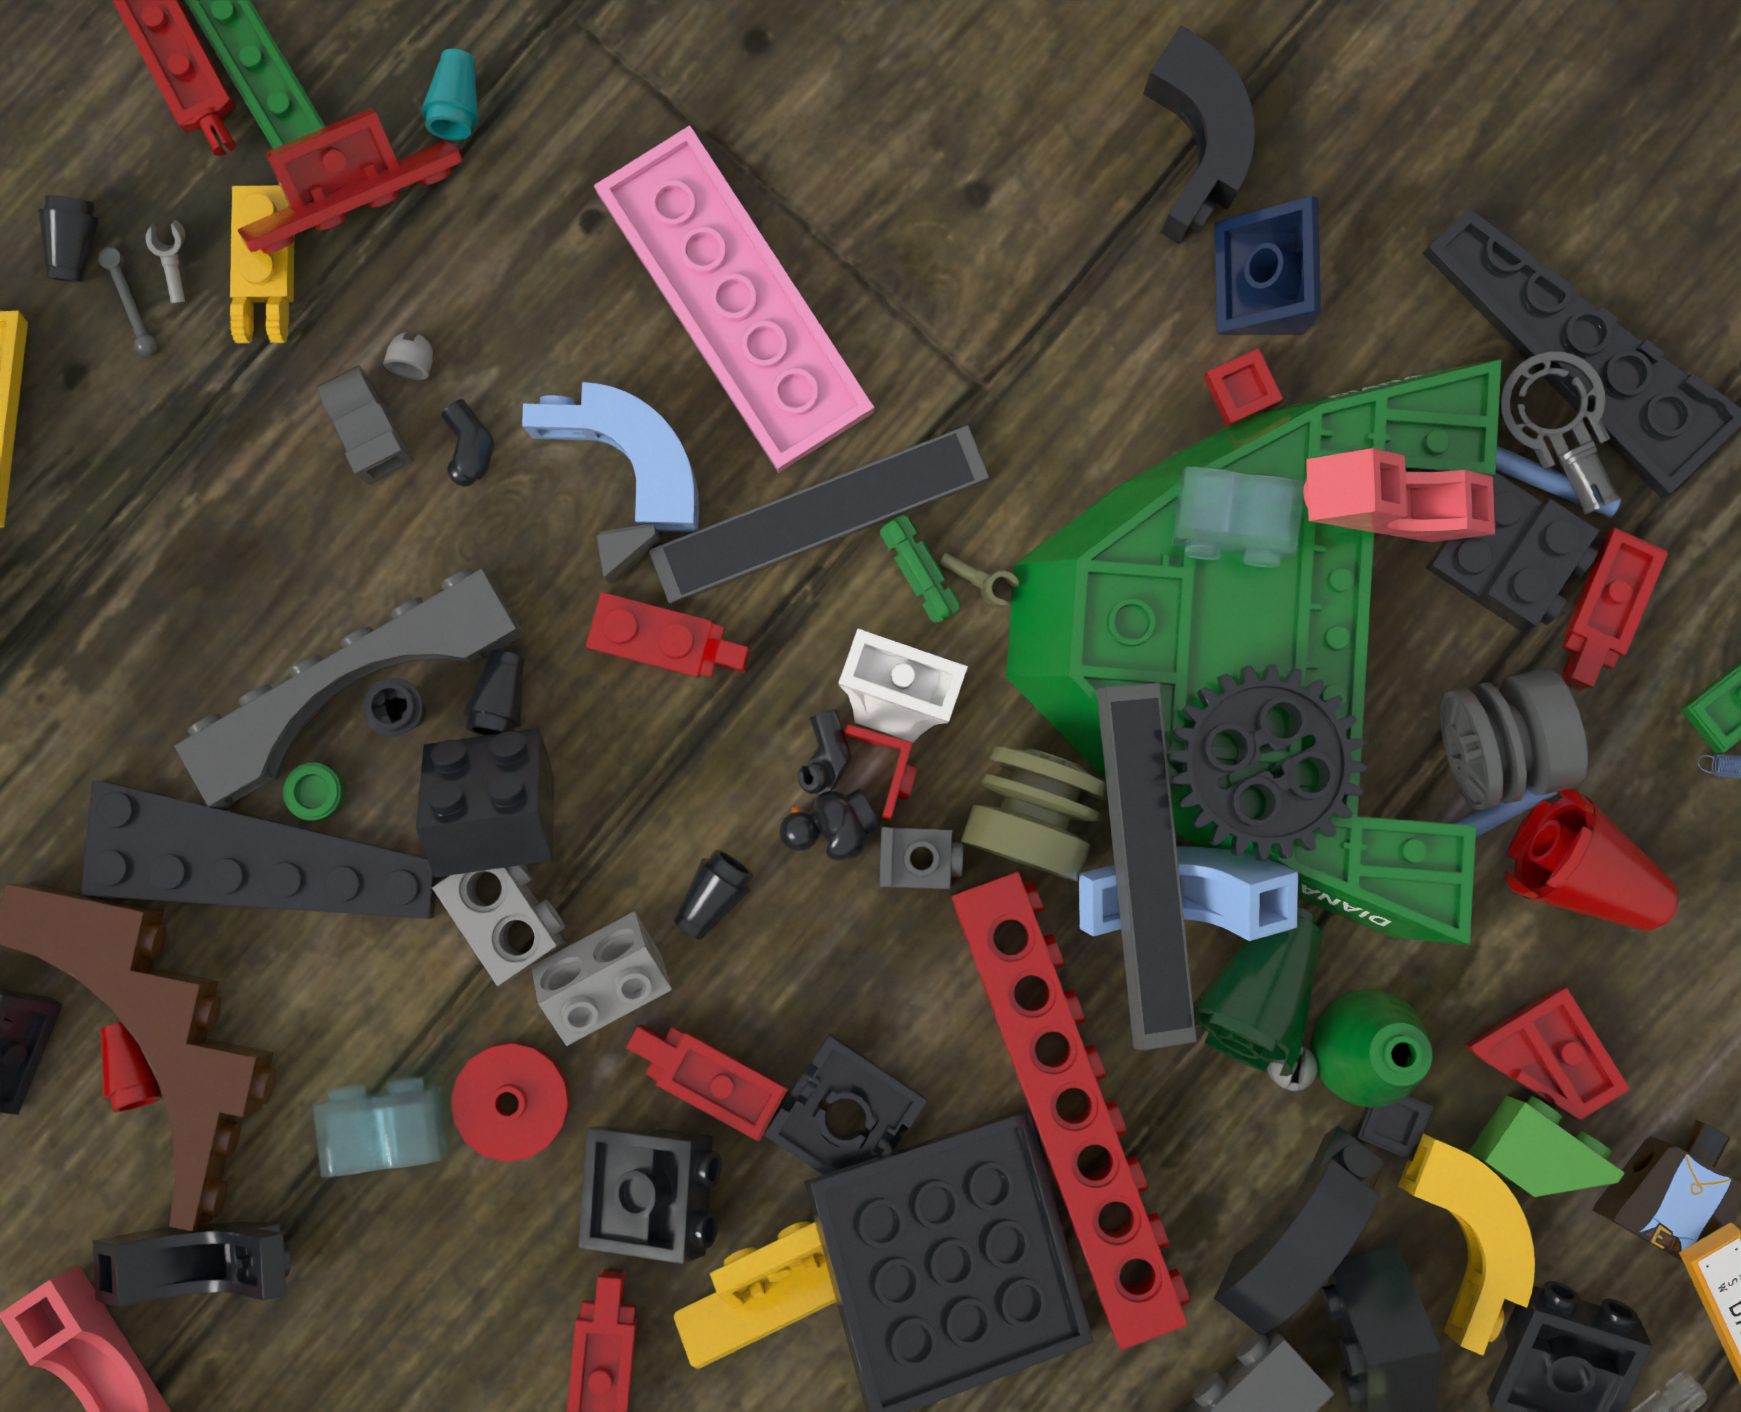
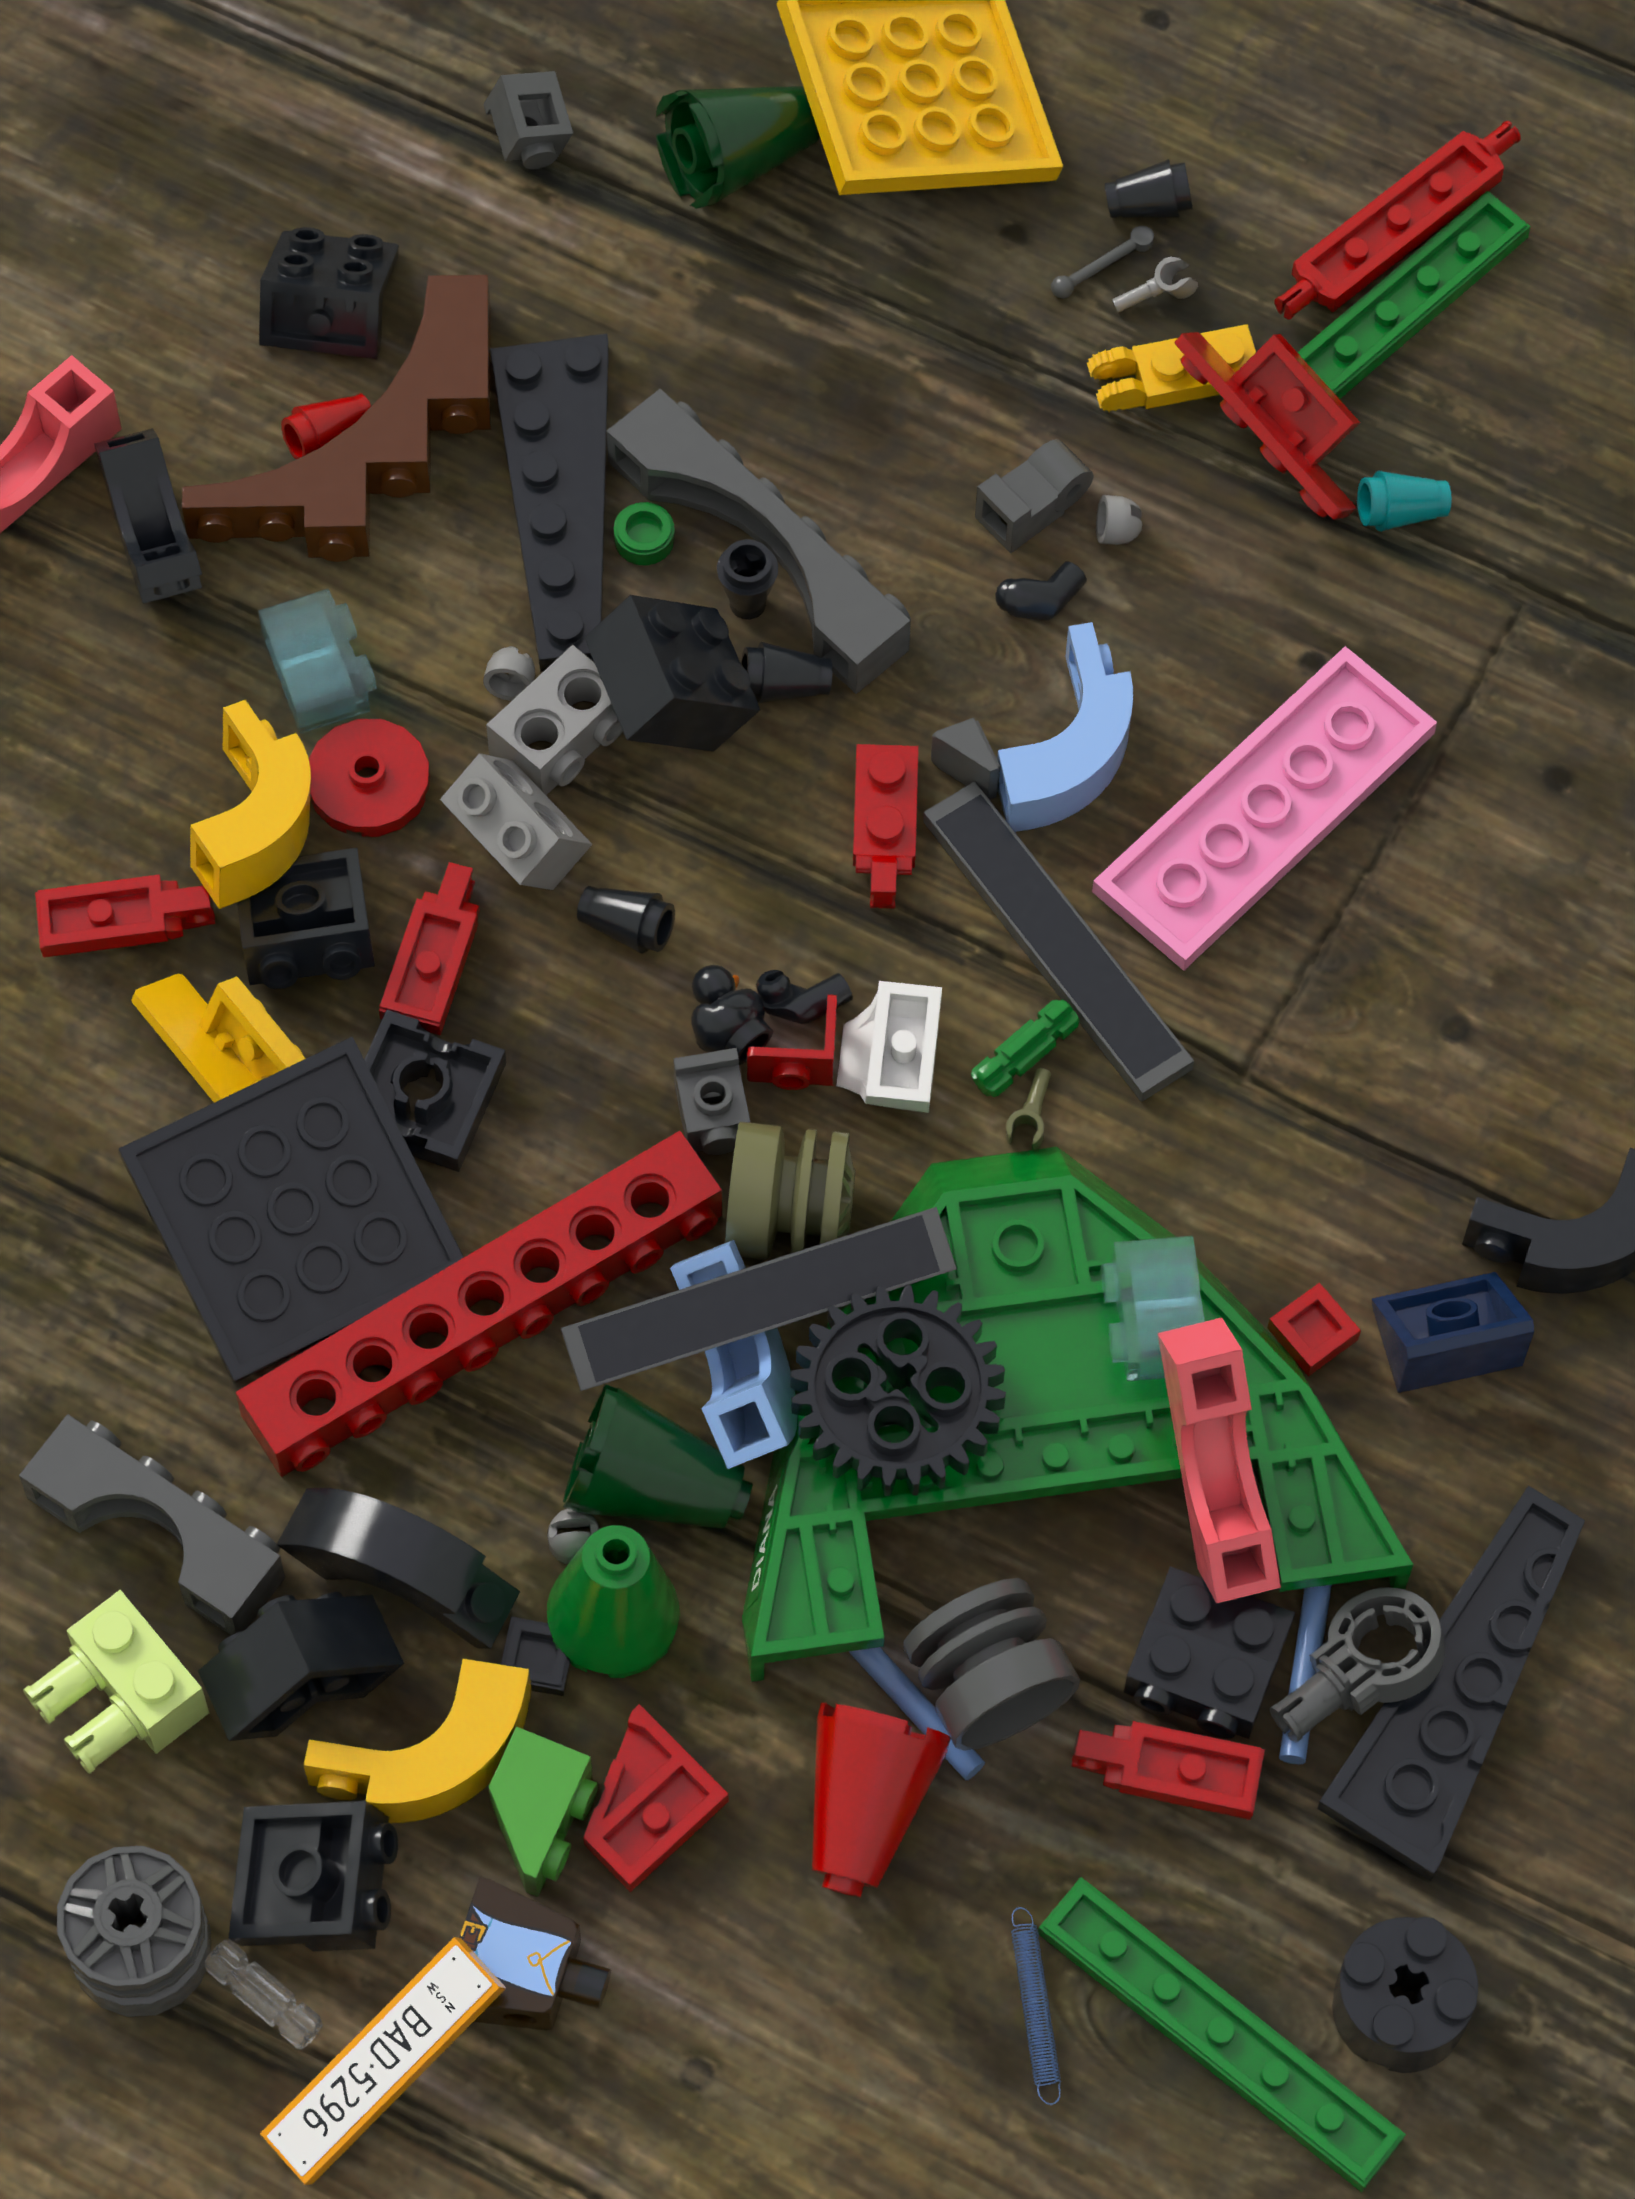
camera: 75 degrees right, 20 degrees down
none -> yellow arch [190,700,311,909]
none -> light grey hinge [483,646,535,701]

